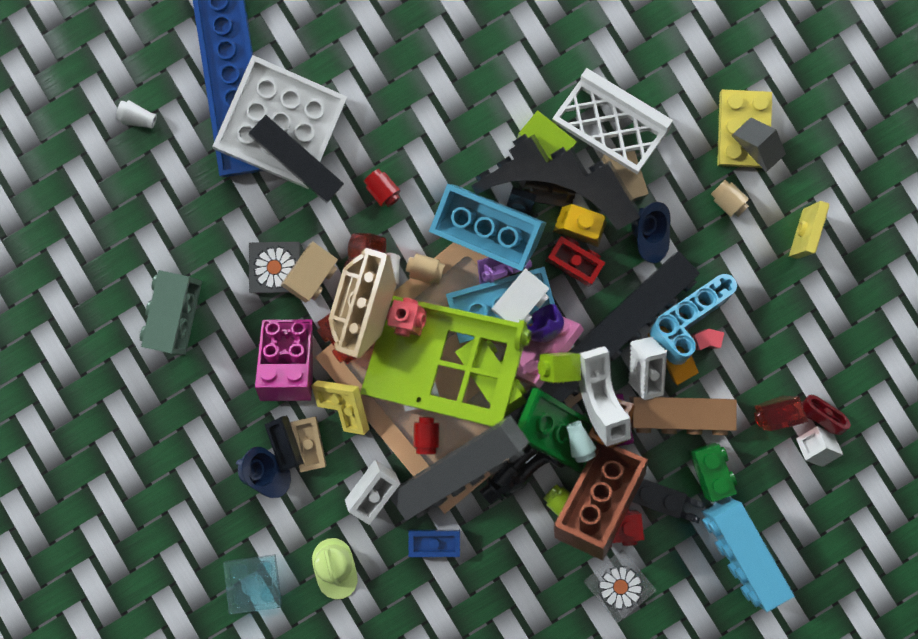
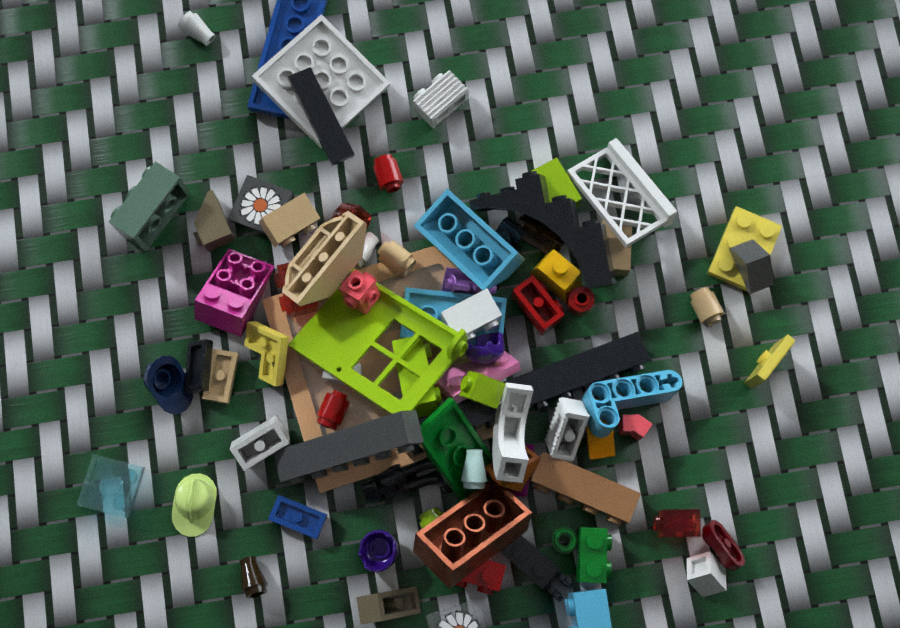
camera: 20 degrees right, 10 degrees down
dark blue piece [631,202,670,263] -> none
none -> dark tan slope [193,190,236,252]
none -> dark brown cone [239,556,268,598]
none -> dark tan slope [356,586,421,624]
none -> dark purple hair [358,530,399,573]
none -> white brick [413,70,469,128]
none -> green plate [551,527,578,554]
none -> red brick [567,286,594,316]

